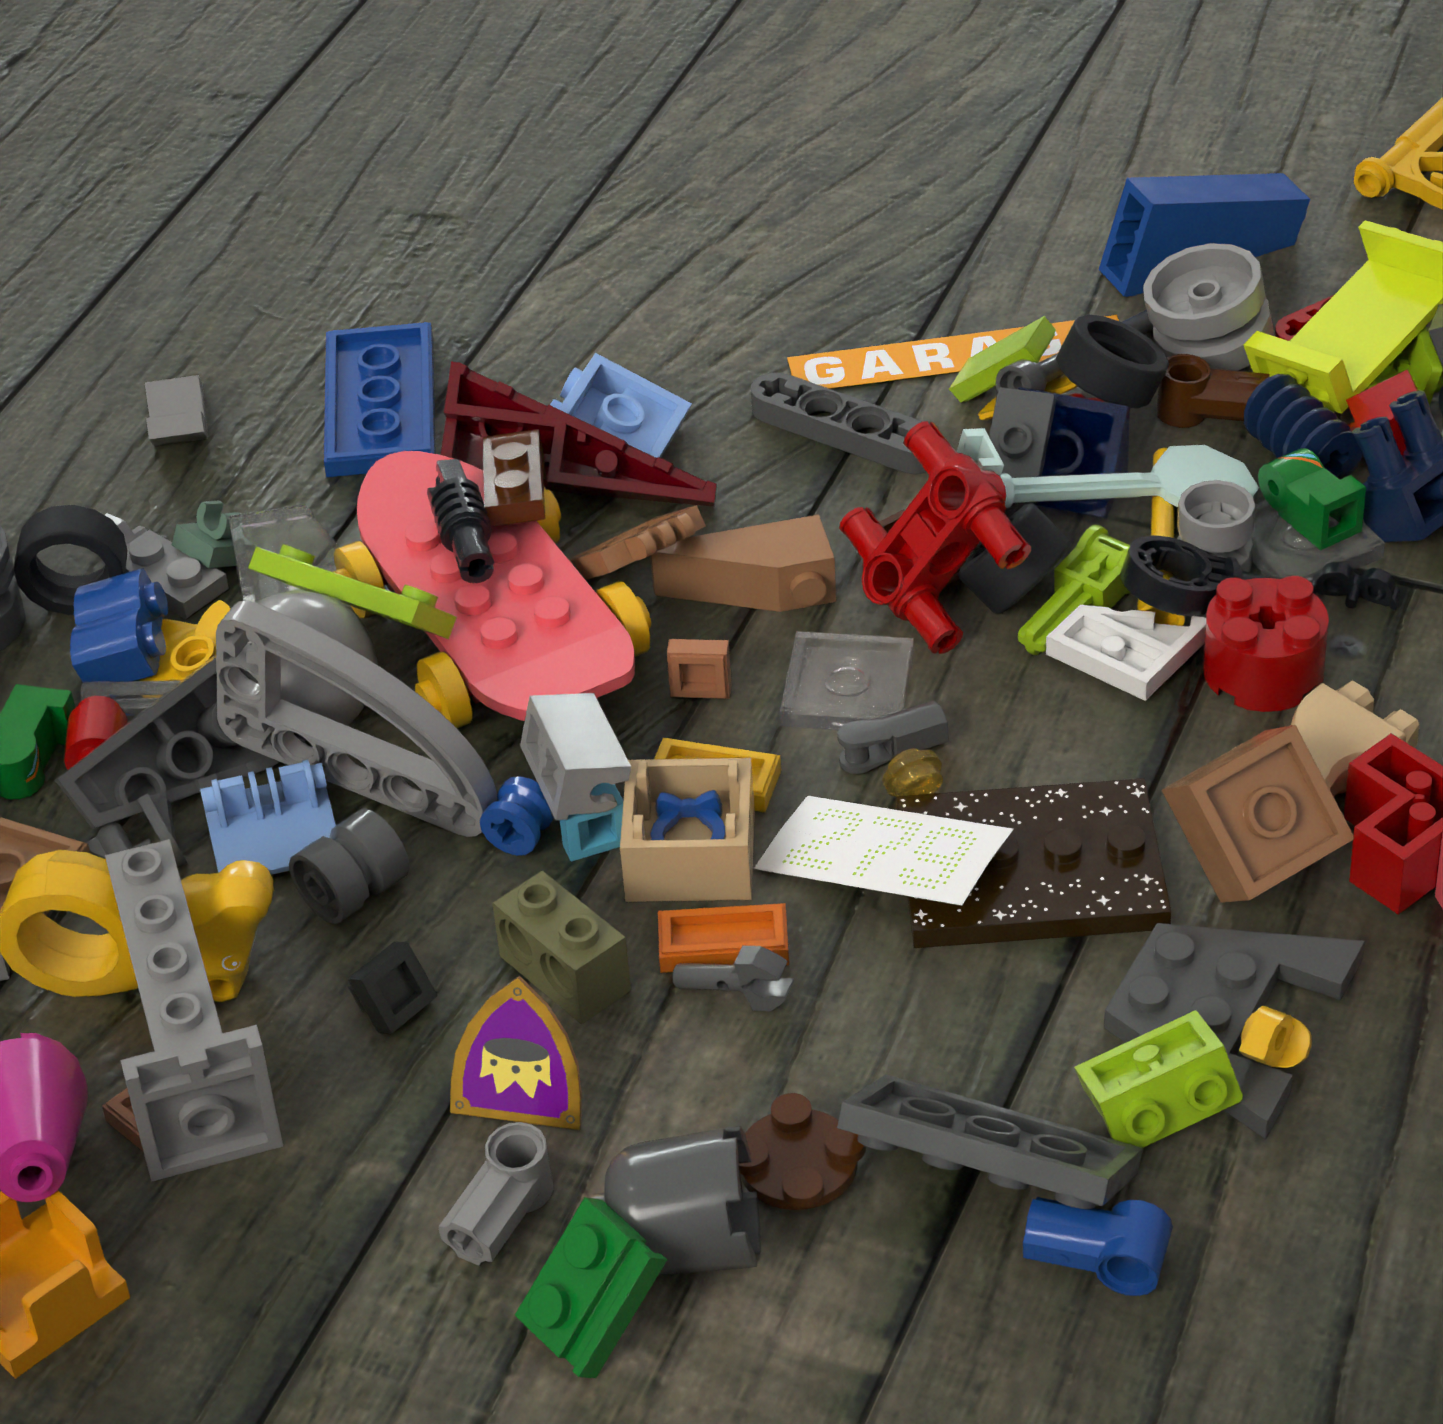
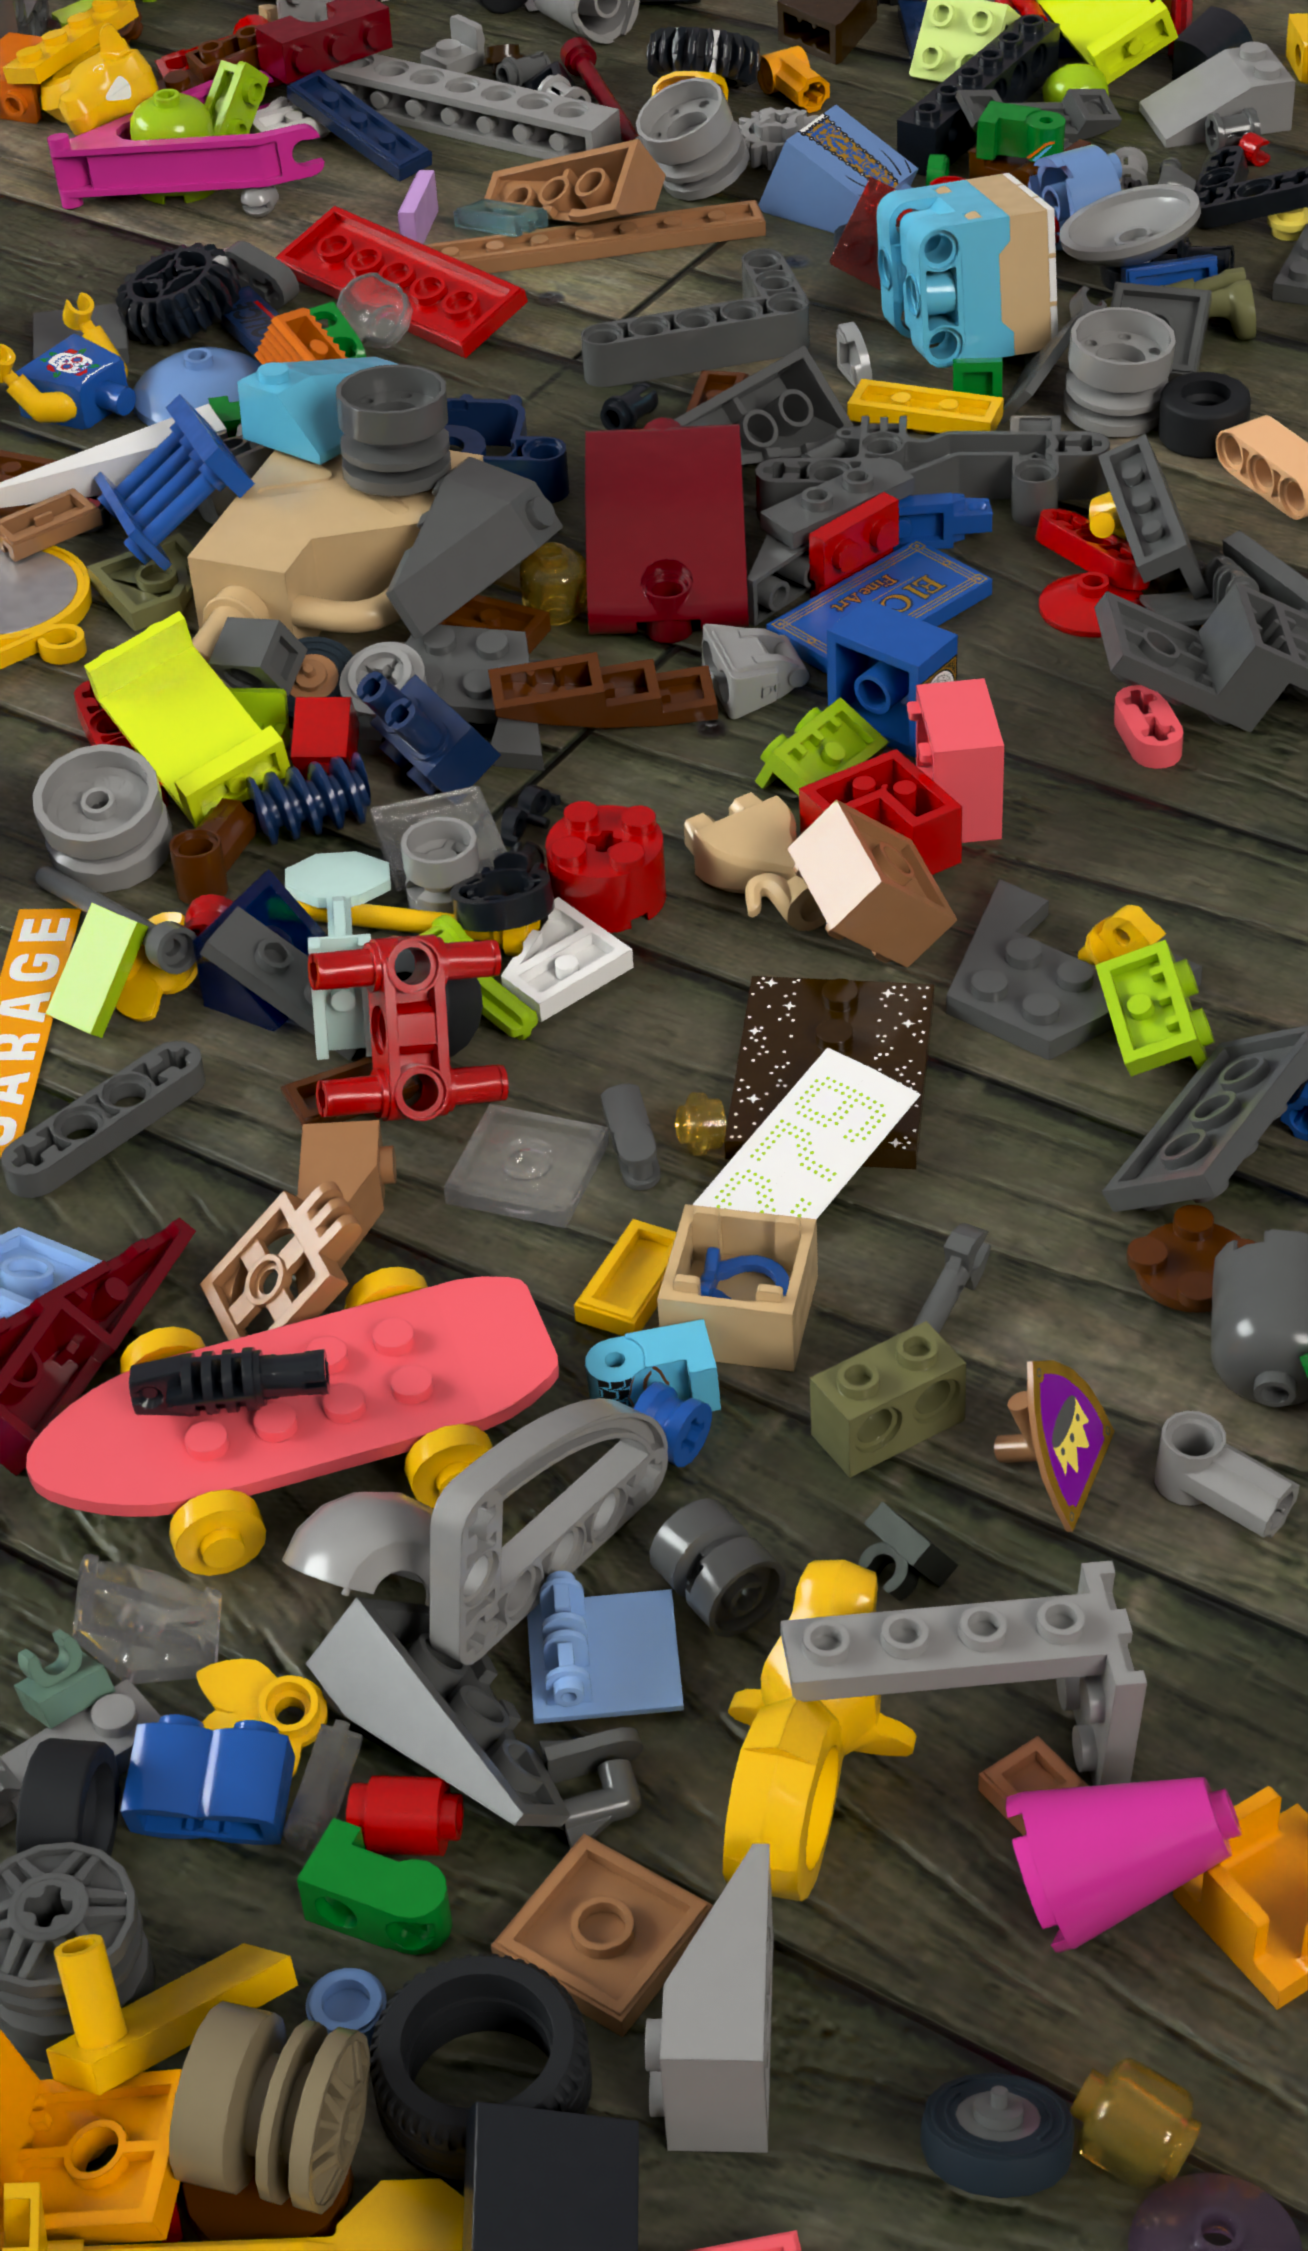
camera: 80 degrees left, 0 degrees up
lime plate [248,544,457,639] -> none
reddish brown plate [483,429,546,527] -> none
light grey hinge [520,693,631,820] -> none
orange tile [658,903,789,973] -> none
nougat tile [667,639,732,699] -> none
black tyre [1056,314,1169,409] -> none
green leg [1258,448,1366,551] -> none

